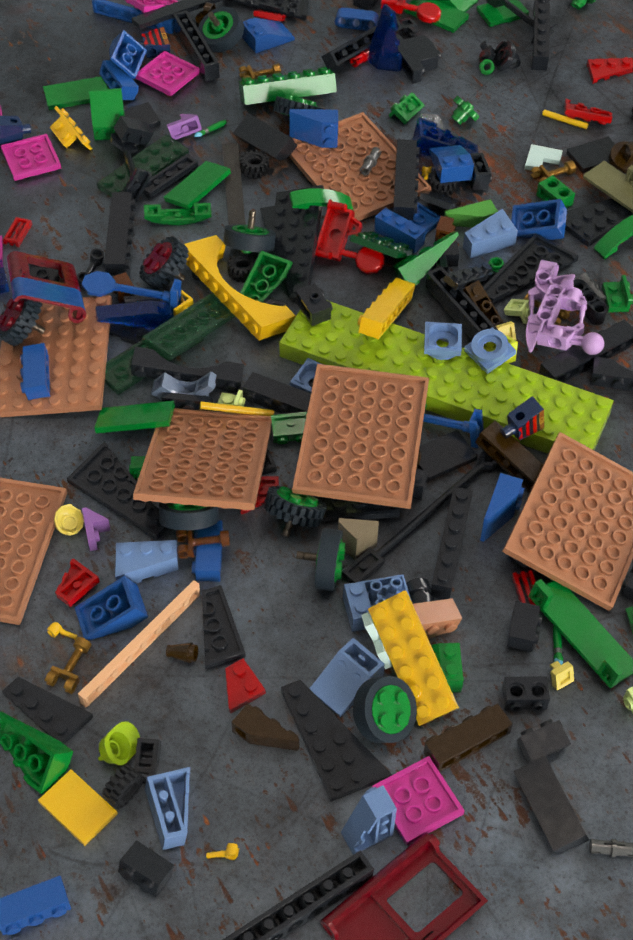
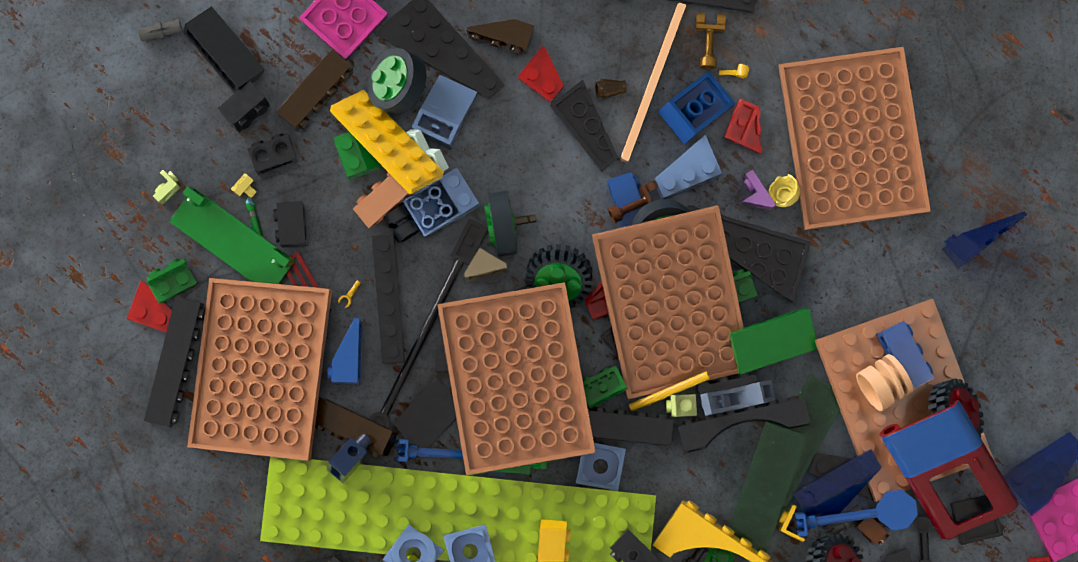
camera: 160 degrees right, 30 degrees up
none -> yellow hand [338,280,361,308]
none -> light nougat wheel [856,354,913,412]

